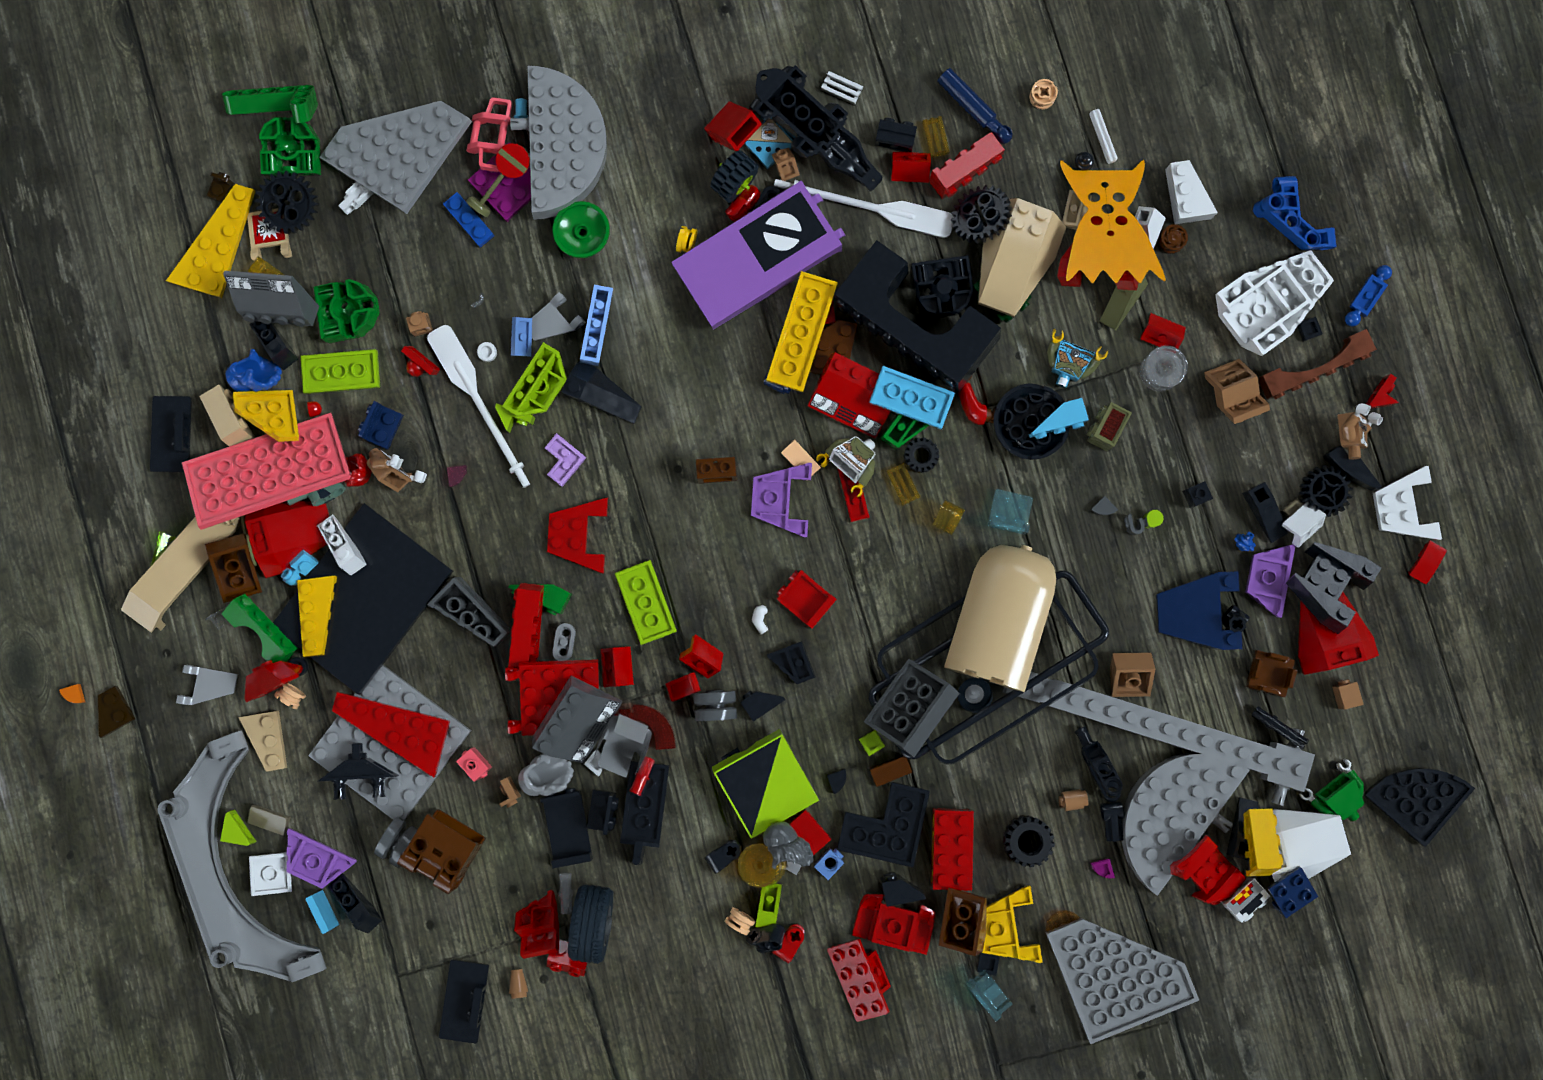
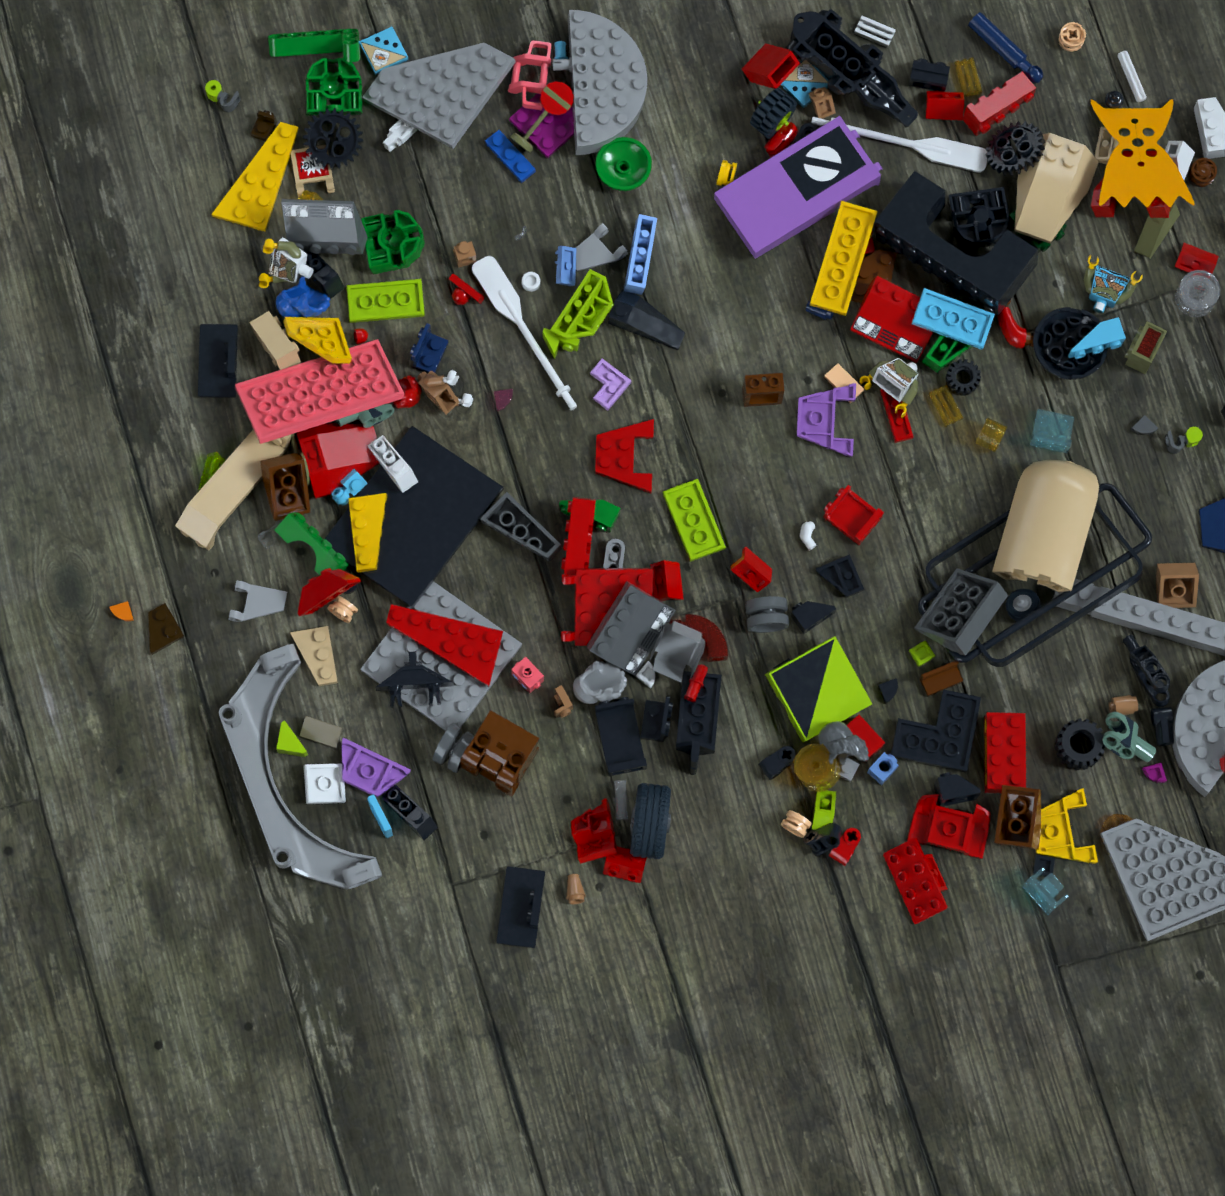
camera: 10 degrees left, 10 degrees down
red tile [666,672,701,702] -> none
none -> leg [205,80,240,112]
none -> torso [259,237,314,288]
none -> tile [359,27,409,75]
none -> sand green connector [1103,712,1156,762]

